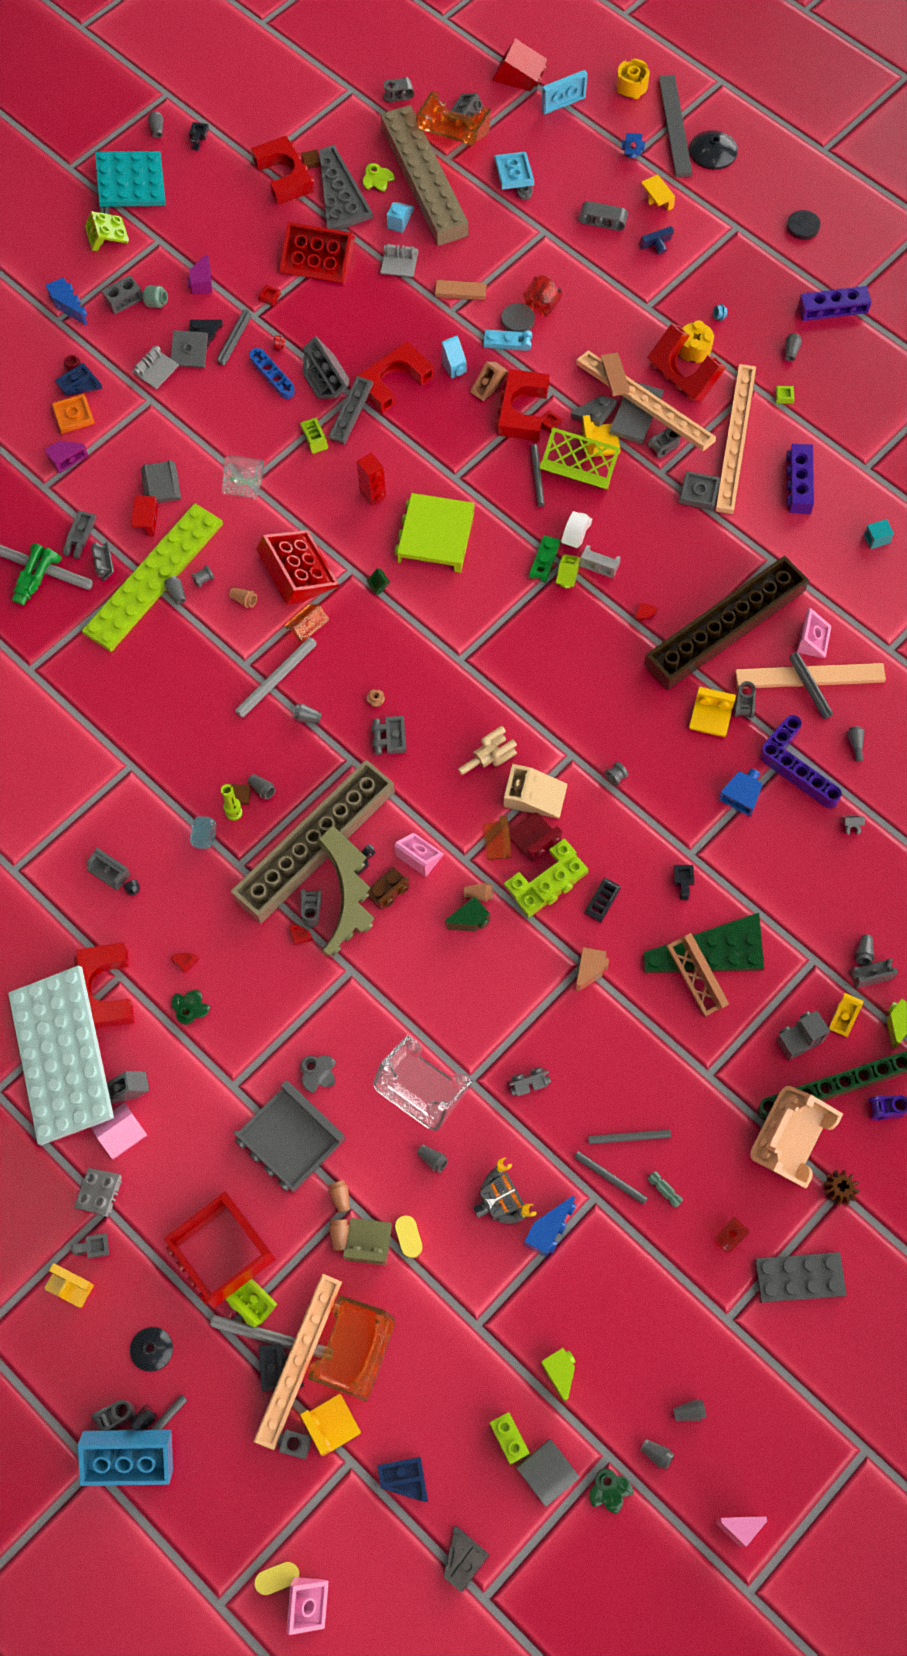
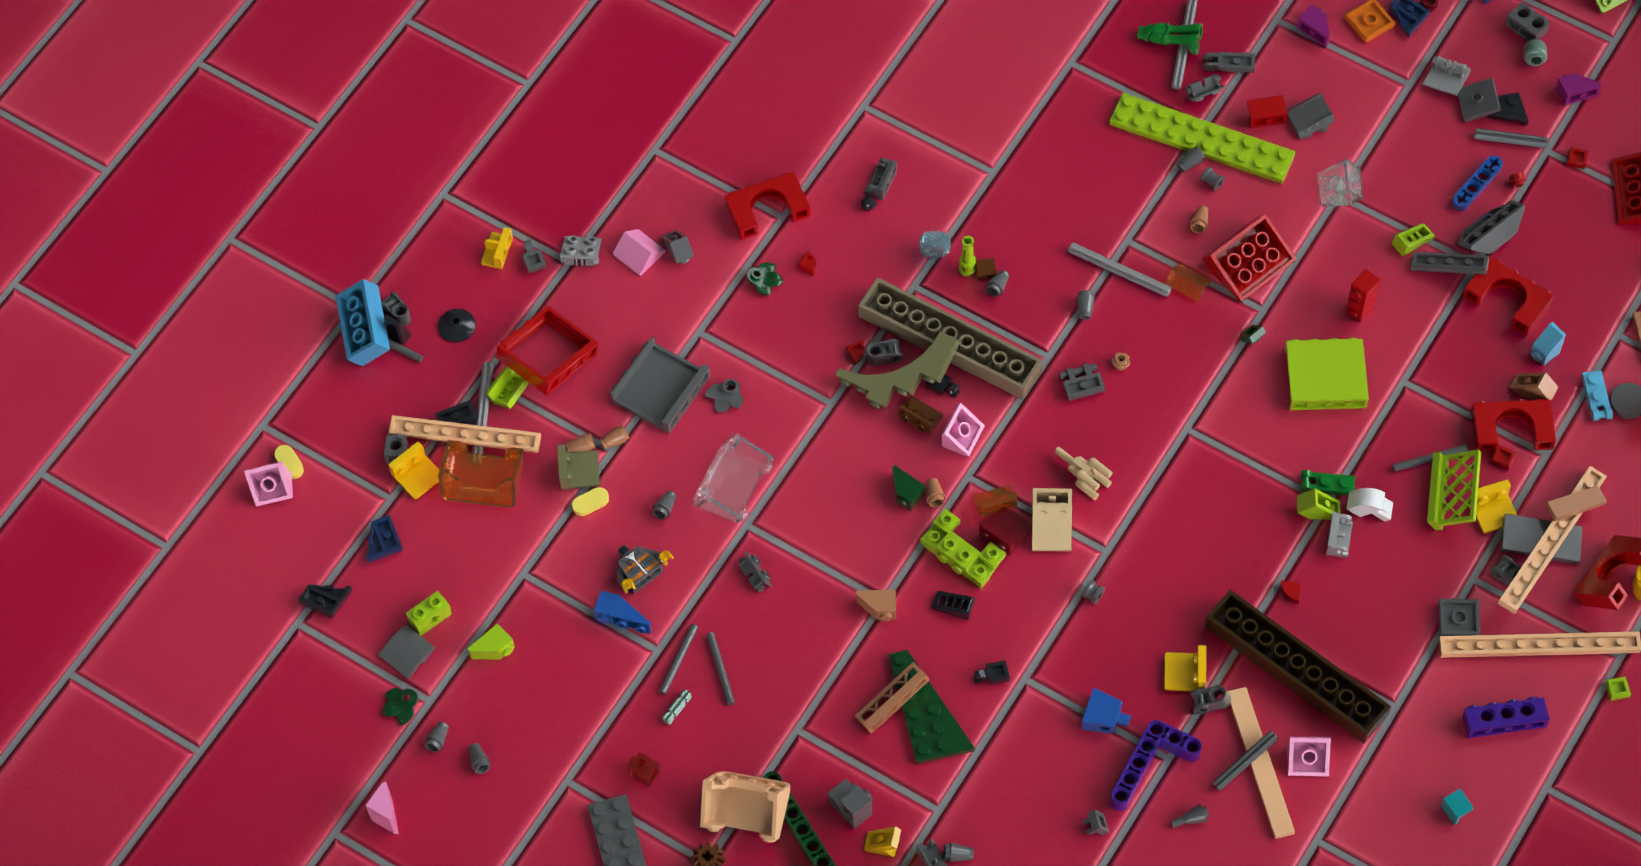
camera: 80 degrees right, 5 degrees down
light aqua plate [8,966,114,1145] -> none
dark grey wing [570,396,617,427] -> none

